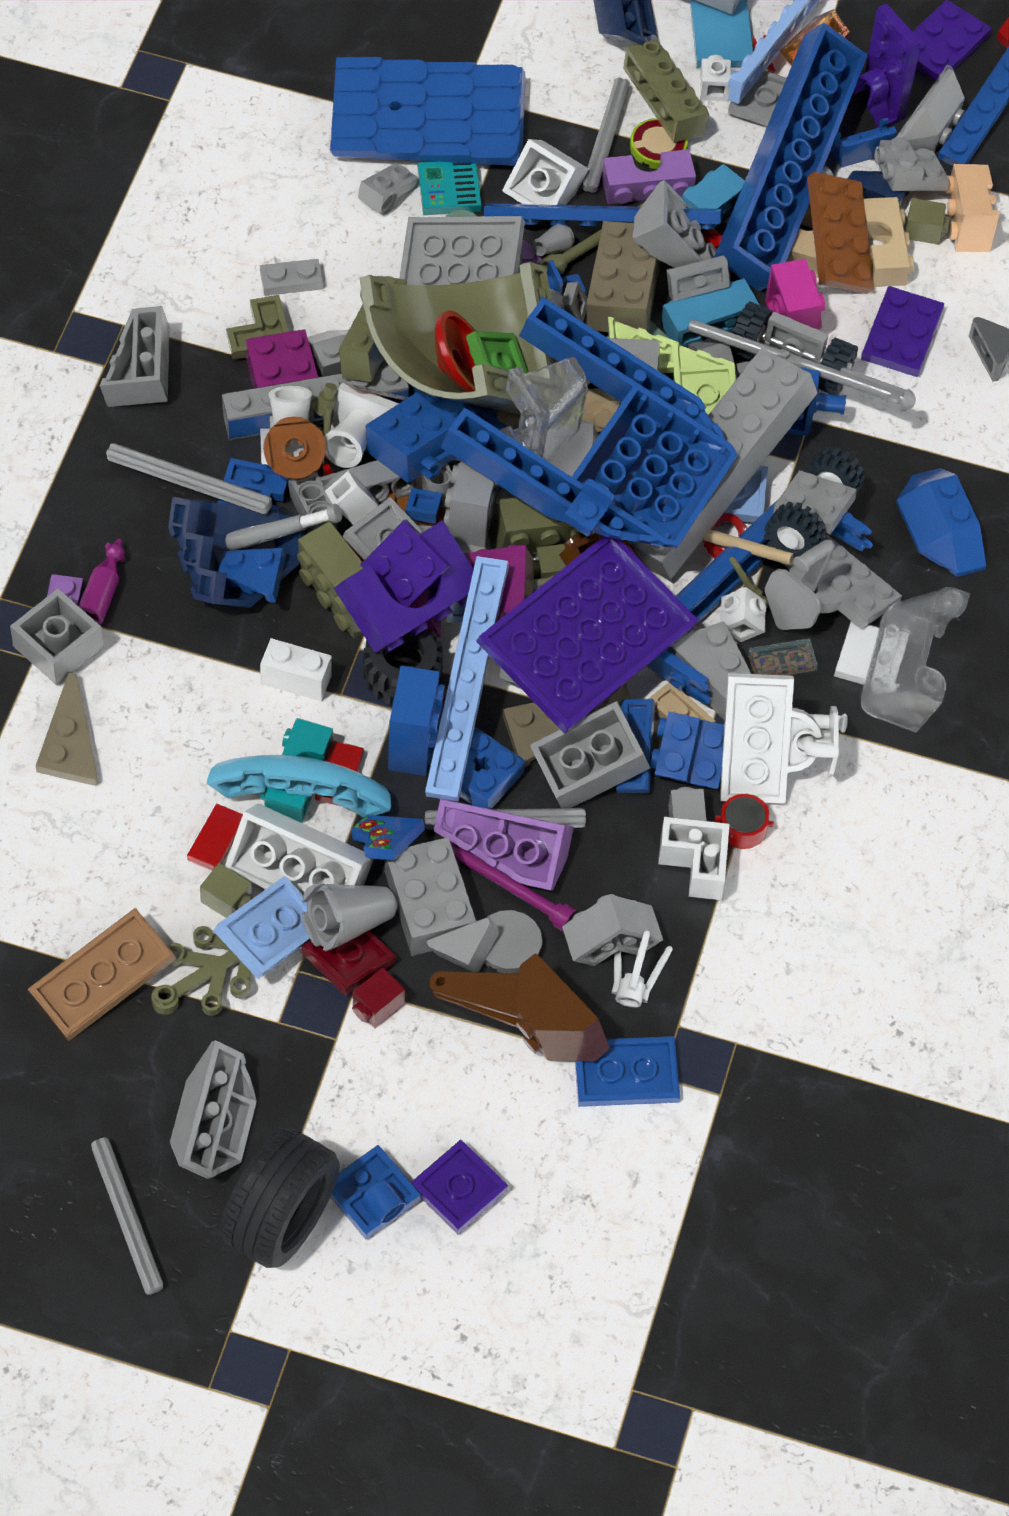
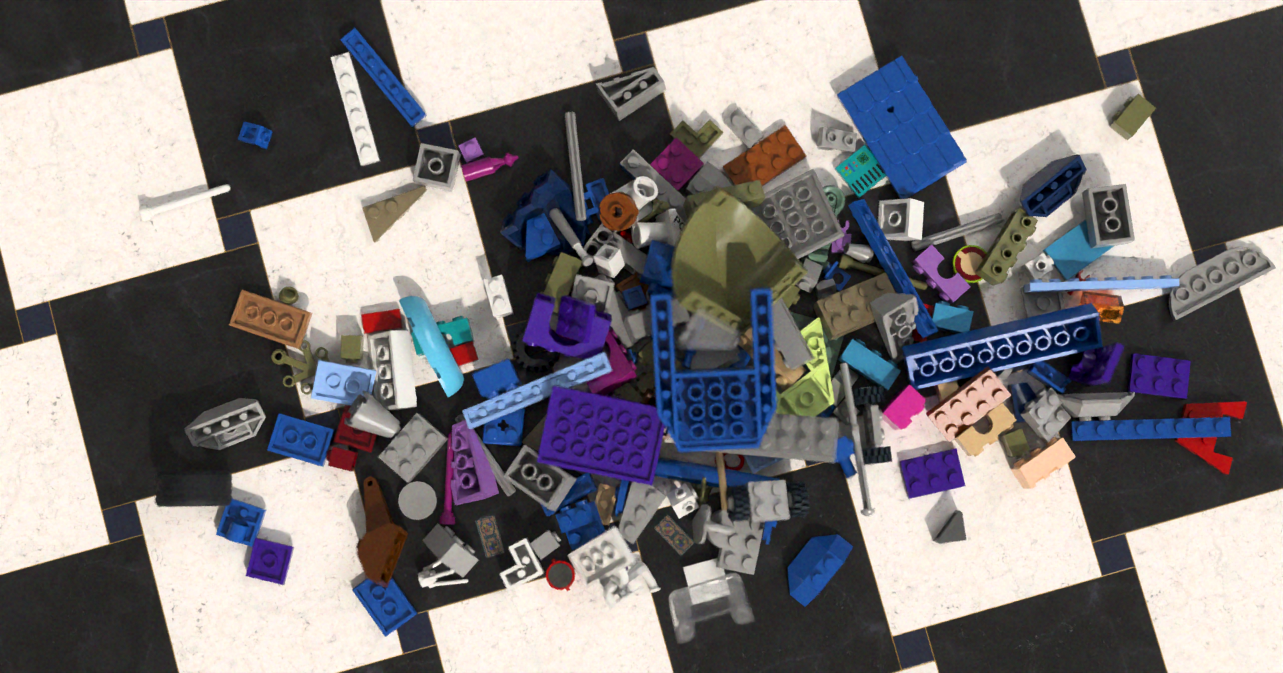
camera: 60 degrees right, 25 degrees up
light grey axle [91,1137,163,1295] -> none
blue tile [351,815,425,860] -> none
light grey slope [427,917,499,972] -> none
red dish [434,310,476,392] -> none
bright green plate [466,331,529,375] -> none
blue bracket [562,479,615,537] -> none
light grey plate [667,255,730,302] -> none
none -> blue plate [267,413,335,467]
none -> olive plate [279,286,299,305]
none -> clear light blue tile [476,515,505,558]
none -> dark orange plate [722,125,807,186]

